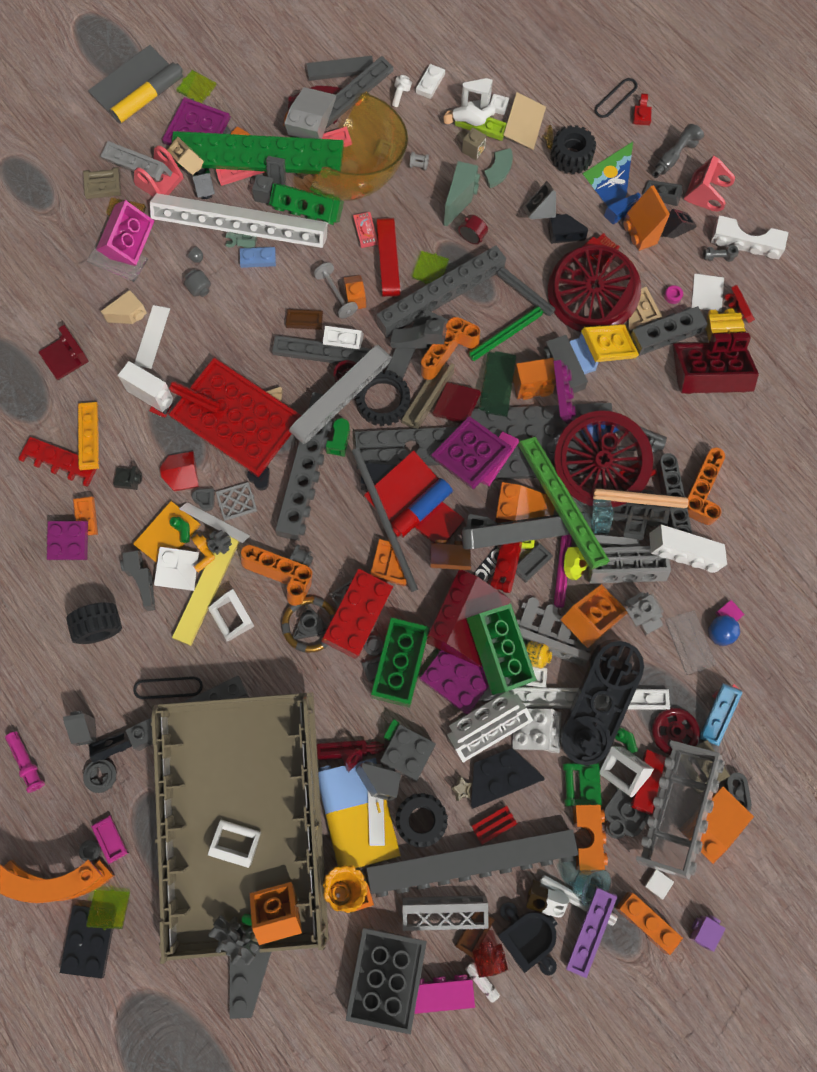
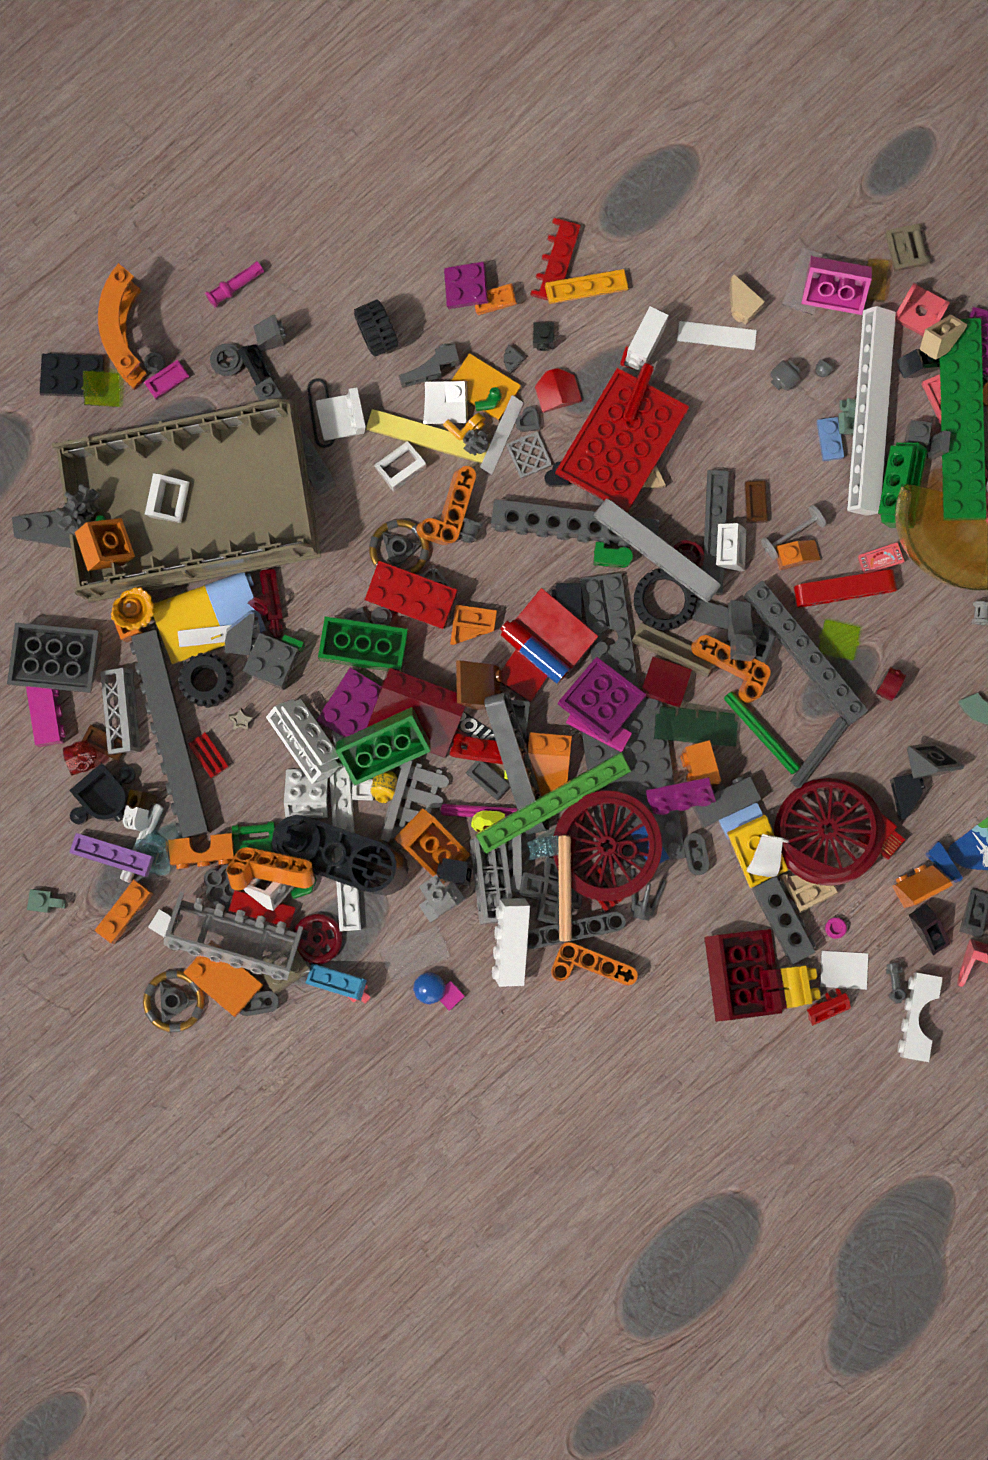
camera: 90 degrees right, 10 degrees up
dark red bracket [39,325,89,380] -> none
light grey fence [100,141,173,181] -> none
dark grey piece [352,448,418,592] -> none
sand green slope [444,161,480,226] -> none
white axle [465,962,500,1003] -> none
black wing [471,748,545,809] -> none
medium lavender brick [690,915,726,952] -> none
none -> sand green plate [27,889,66,913]
none -> dark grey piece [143,970,205,1032]
none -> orange beam [226,847,315,890]
none -> white bracket [316,388,365,441]
none -> black slope [437,858,473,887]
none -> dark grey tile [504,344,524,374]
none -> dark grey plate [683,833,709,875]
none -> white piece [747,834,789,877]

